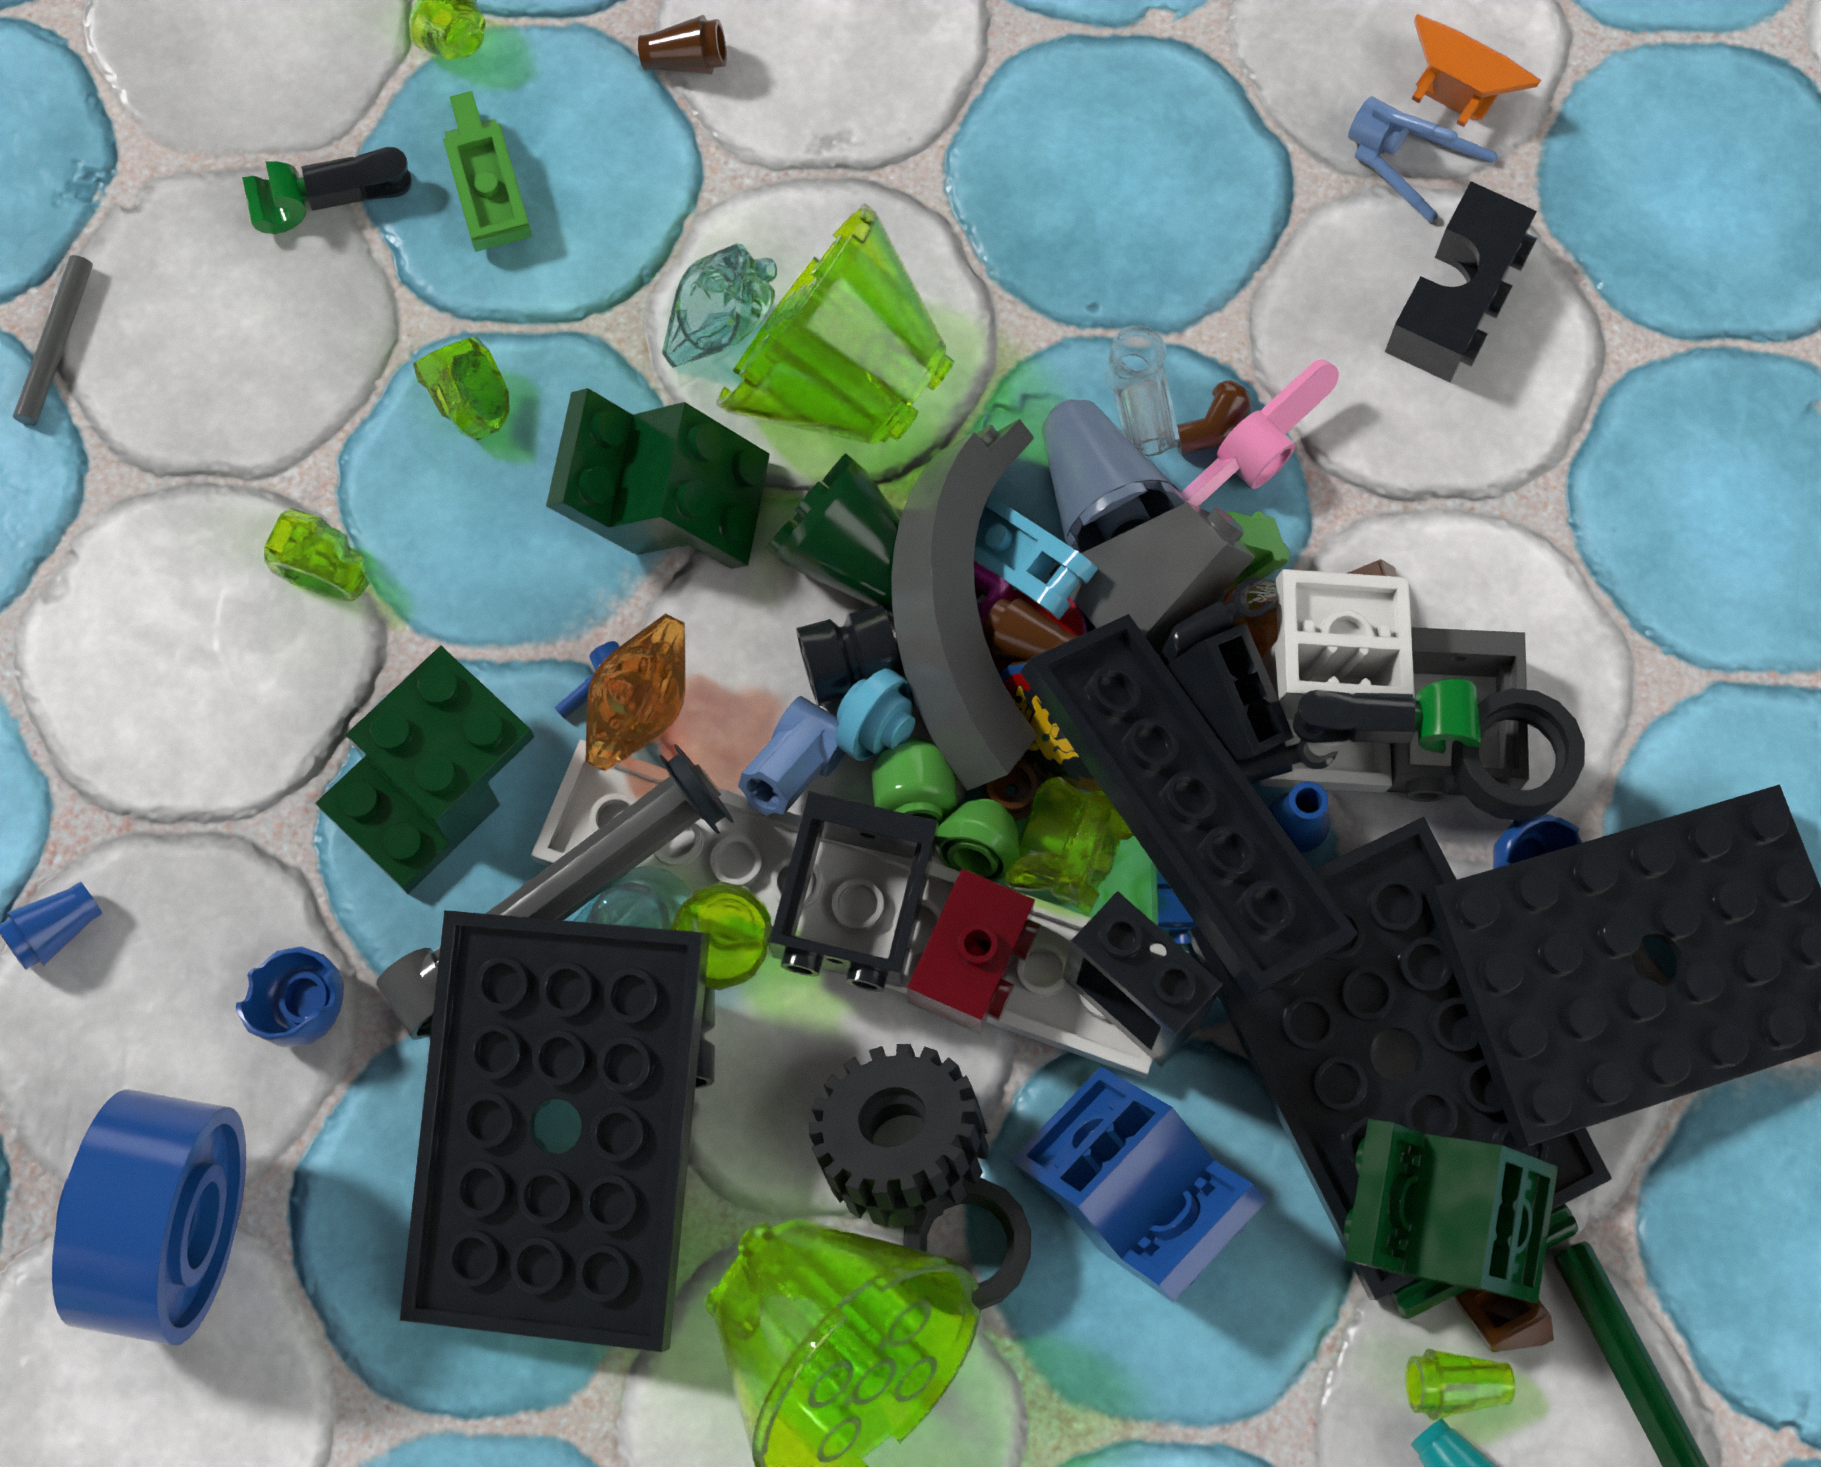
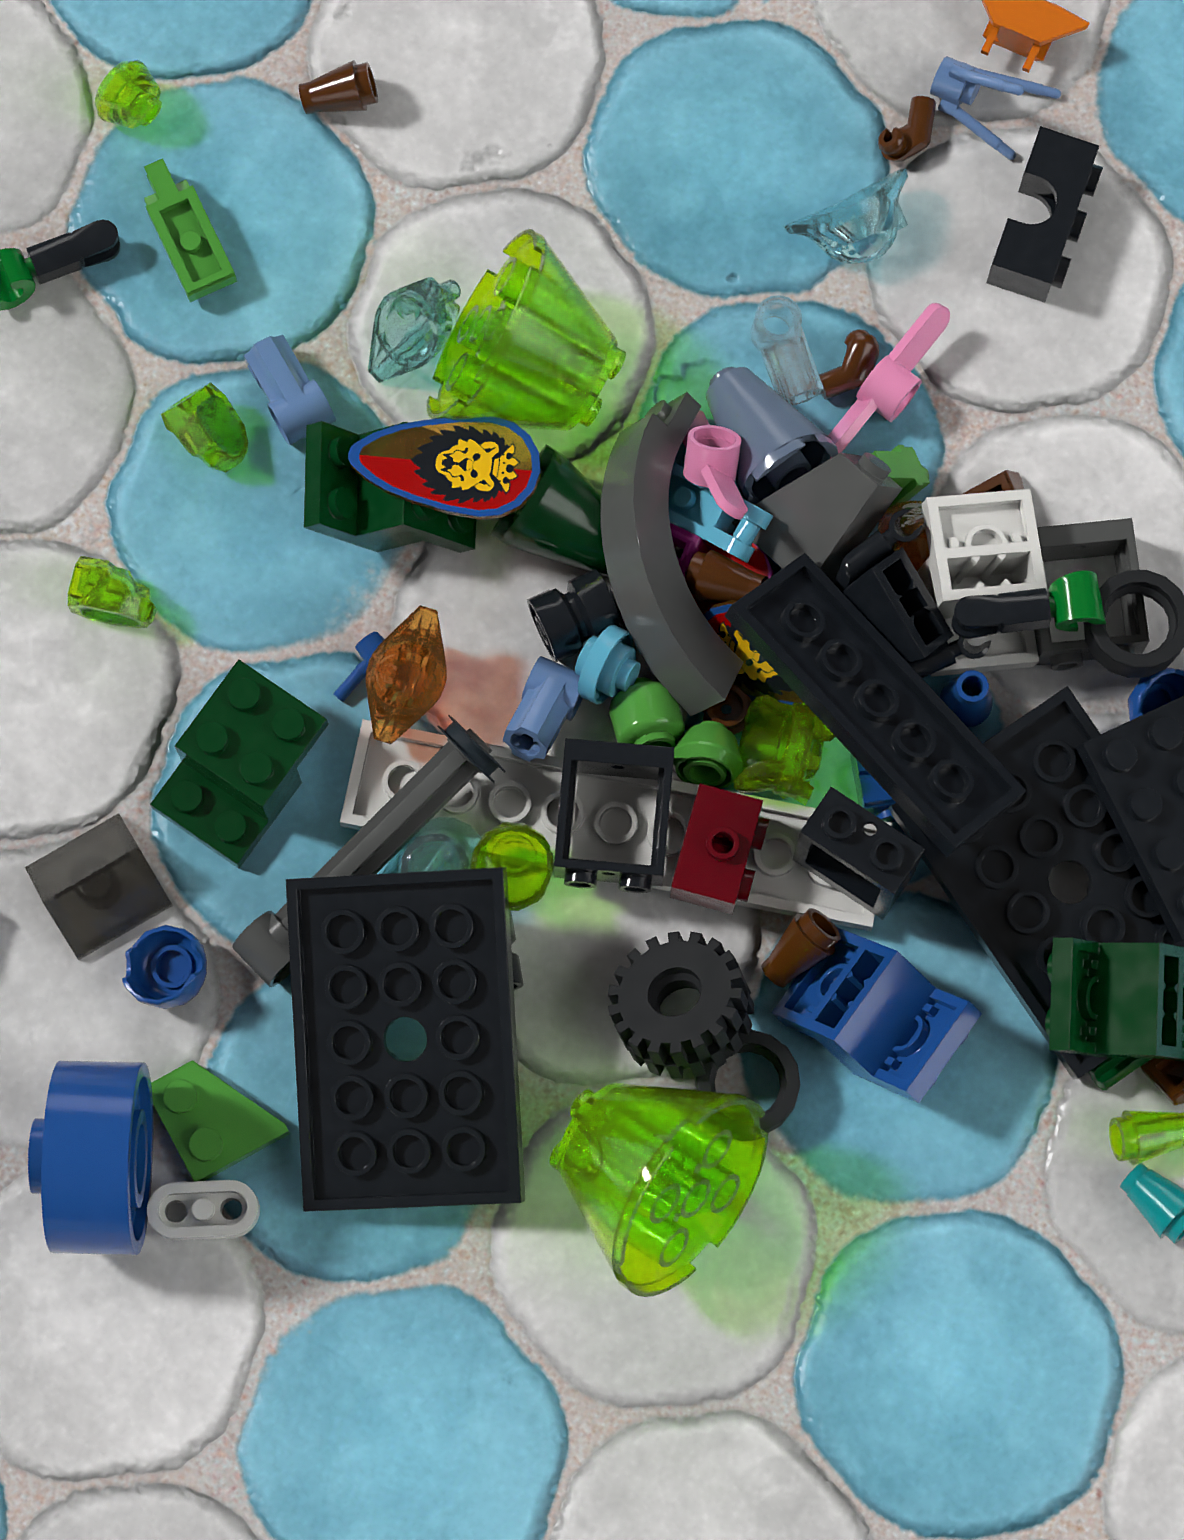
camera: 10 degrees left, 5 degrees up
none -> clear smoke slope [25,813,173,960]
none -> white plate [147,1180,260,1240]
none -> bright green wing [151,1060,290,1181]
none -> medium blue piece [244,334,336,446]
none -> shield [348,416,541,520]
none -> bright pink piece [682,410,748,520]
none -> reddish brown cone [761,908,841,988]
none -> clear light blue hat [784,168,908,264]
none -> reddish brown arm [878,96,936,162]

